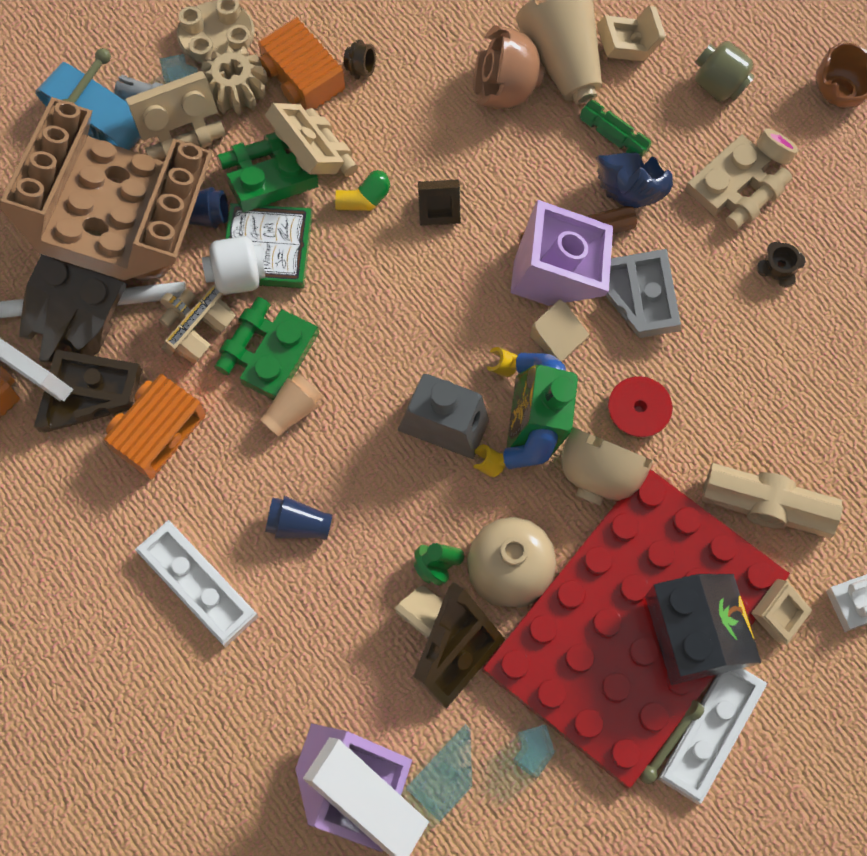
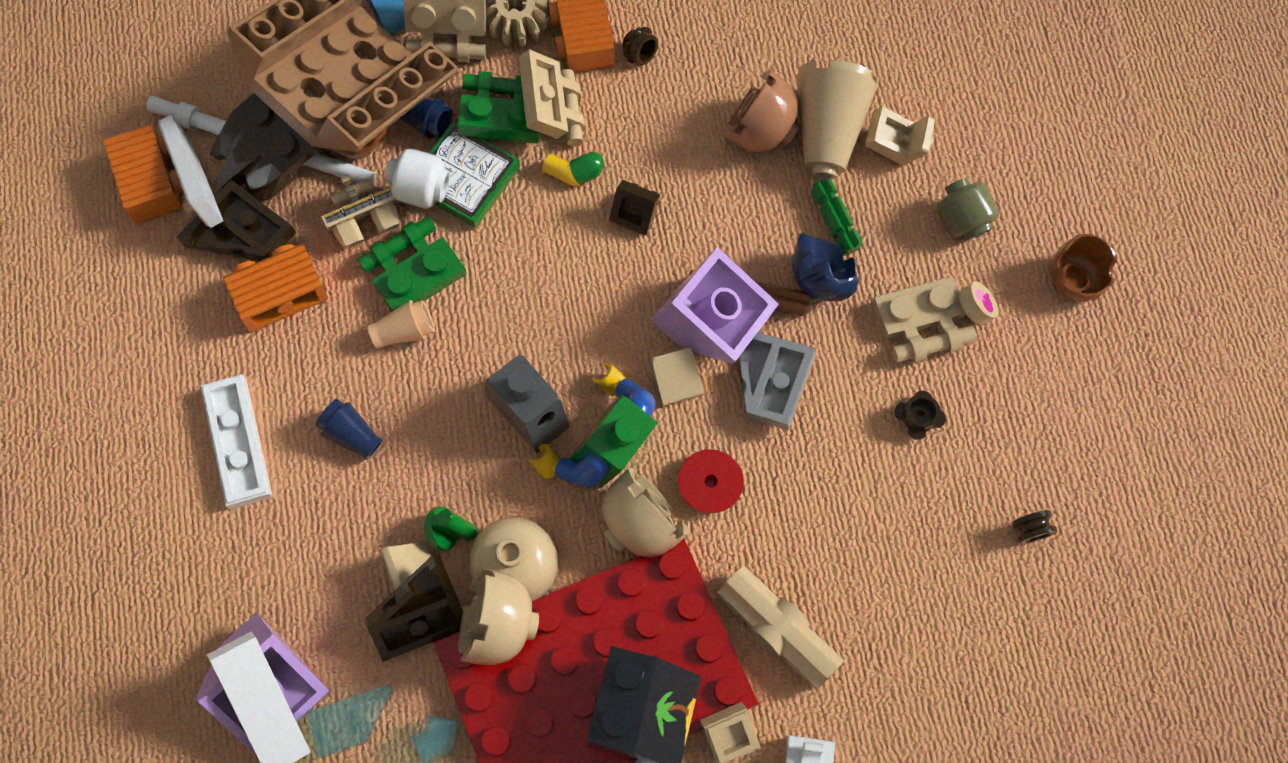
camera: 25 degrees right, 0 degrees up
none -> tan cylinder [458,568,539,665]

